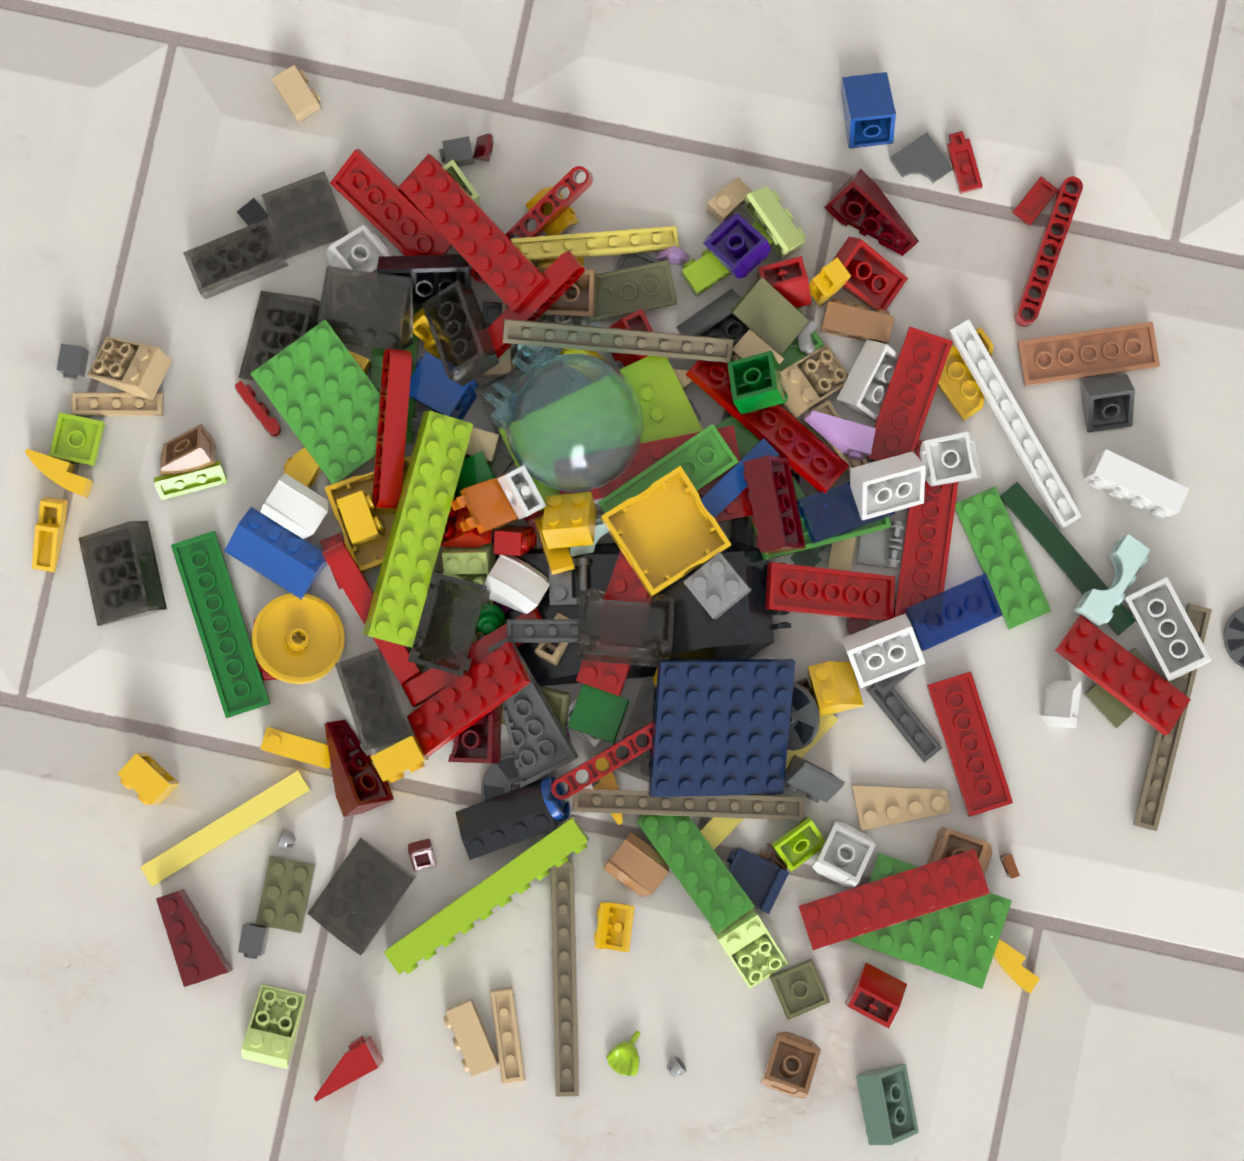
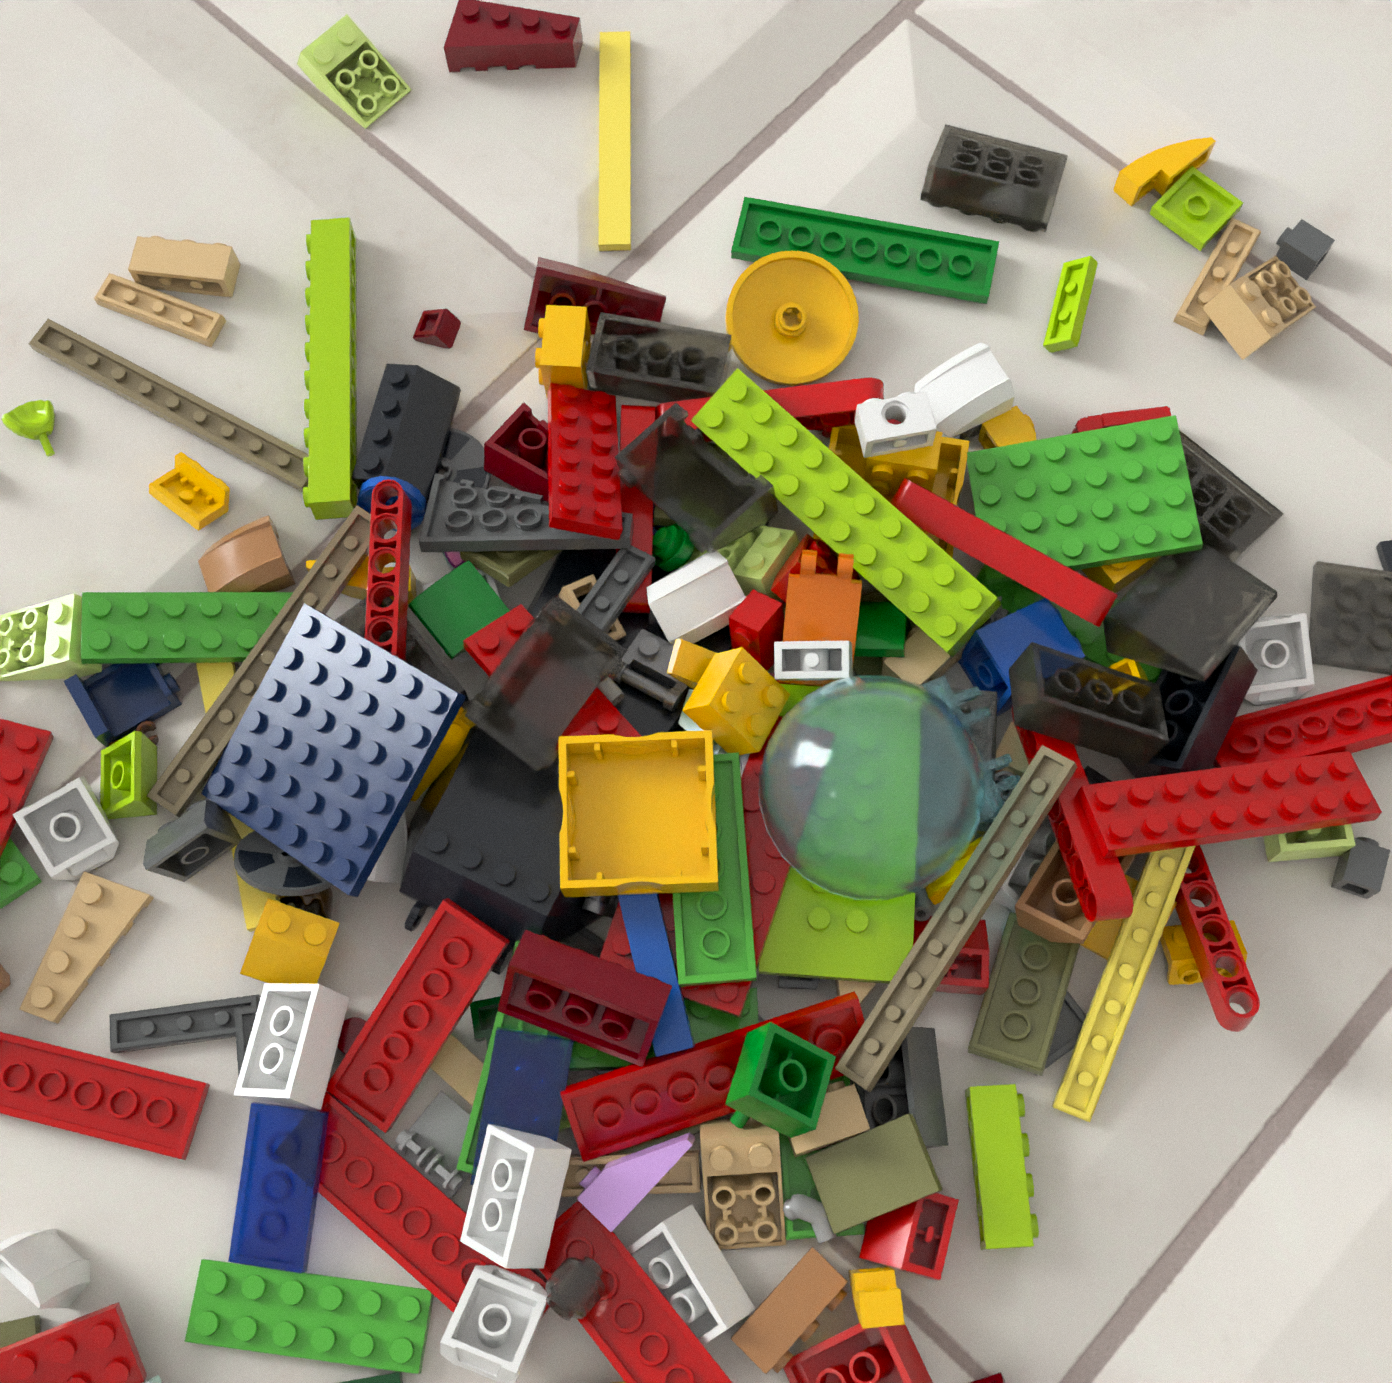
camera: 125 degrees right, 15 degrees down
yellow slope [32,497,68,572] -> none
yellow brick [117,752,179,805] -> none
medium nougat slope [159,424,216,474] -> none
clear smoke brick [183,218,289,299] -> none
blue slope [225,507,327,600] -> none
dark grey brick [238,922,269,959] -> none
olive plate [256,856,316,933] -> none
yellow slope [260,727,331,769] -> none
light grey hinge [277,829,296,849] -> none
clear smoke slope [307,838,416,956] -> none
red slope [314,1036,383,1102] -> none
dark red slope [473,133,494,162] -> none
lavender tile [657,246,690,264] -> none
light grey brick [684,552,752,619] -> none
dark purple slope [703,213,771,279] -> none
tan slope [706,177,753,223] -> none
yellowish green slope [744,186,806,261] -> none
none -> clear smoke head [545,1257,605,1321]
none -> white brick [855,392,937,458]

